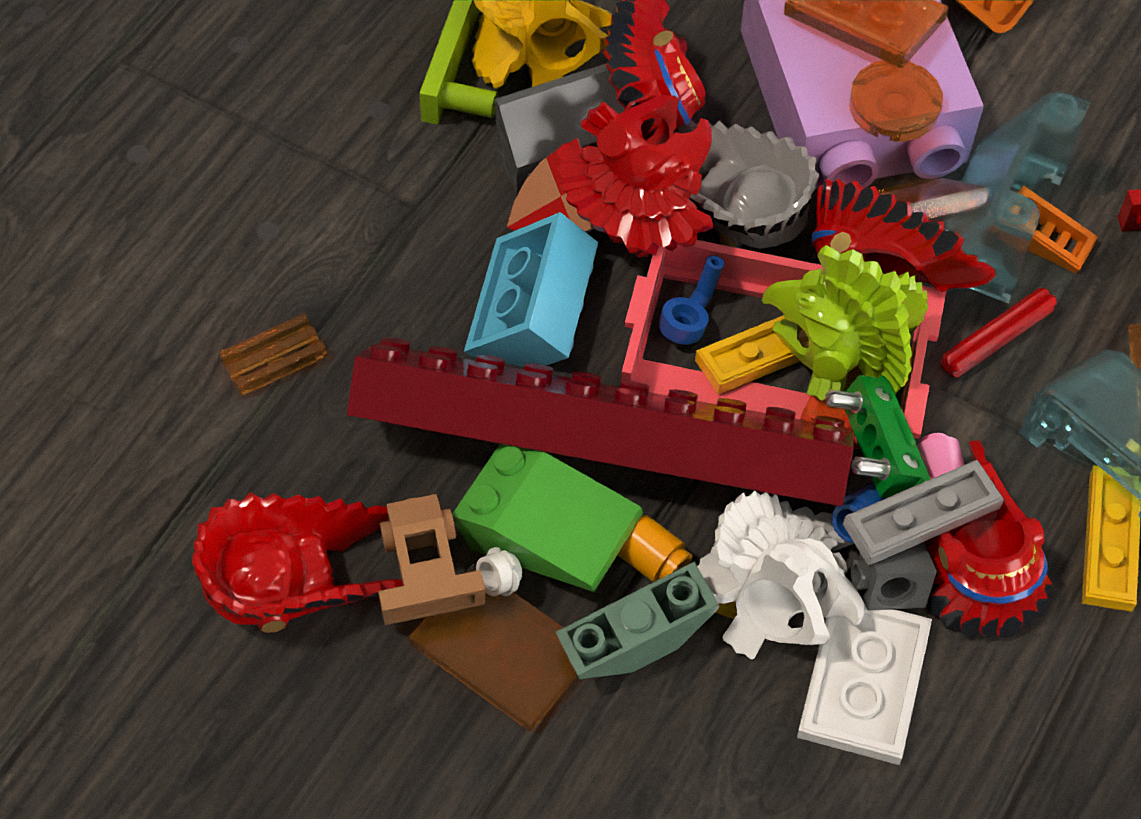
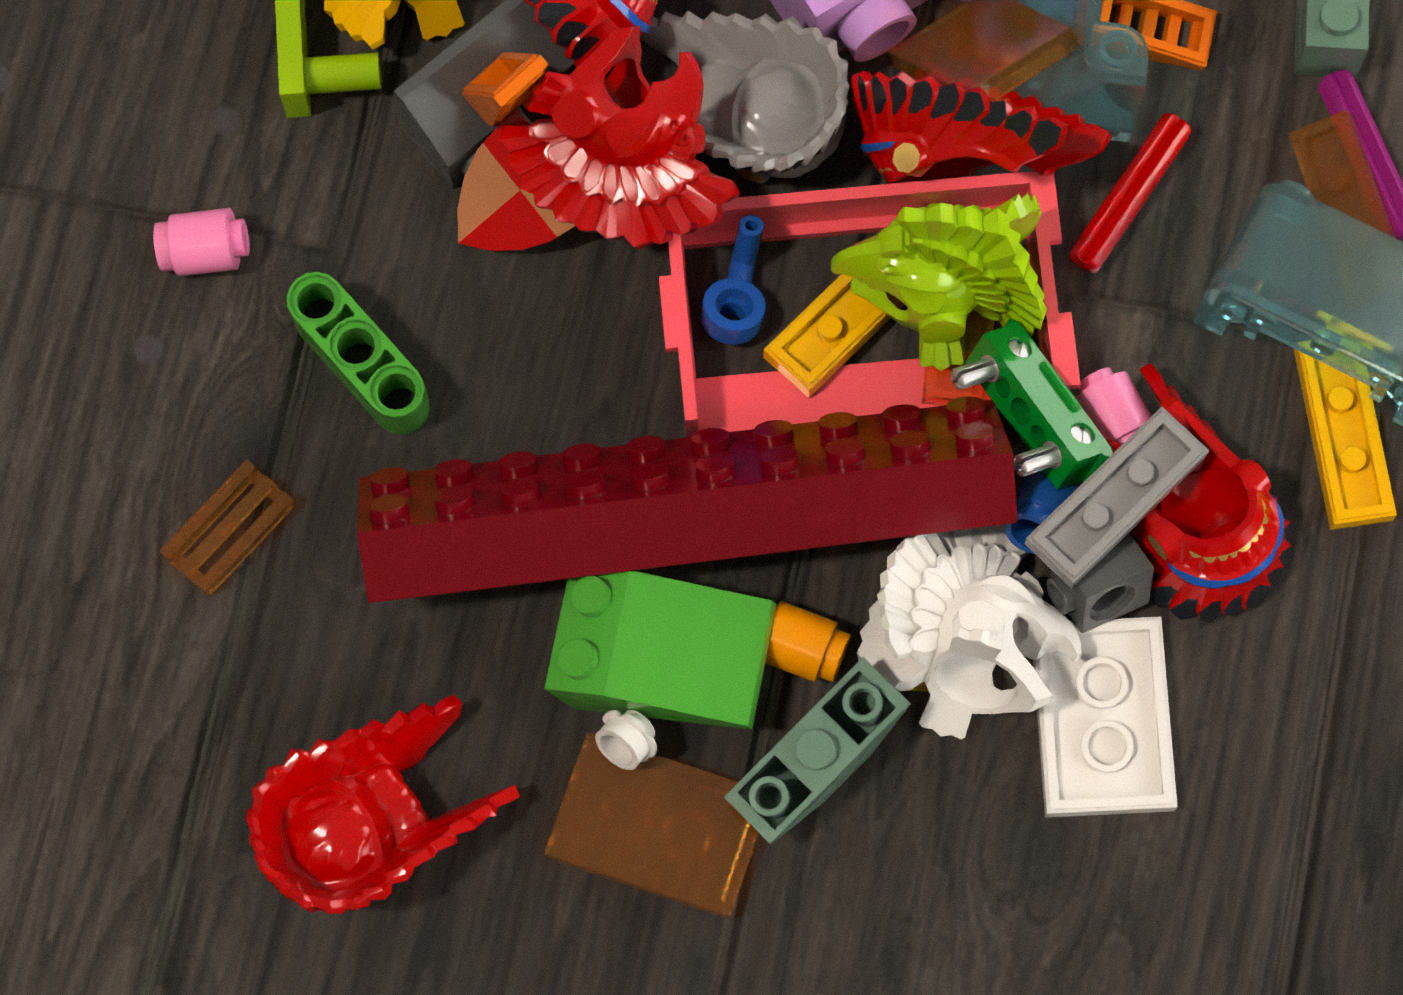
camera: 15 degrees left, 15 degrees up
medium nougat tile [379,494,485,625] -> none
medium azure slope [464,212,598,367] -> none
none -> bright pink brick [153,208,250,277]
none -> bright green beam [287,272,430,435]
none -> orange slope [461,52,549,127]

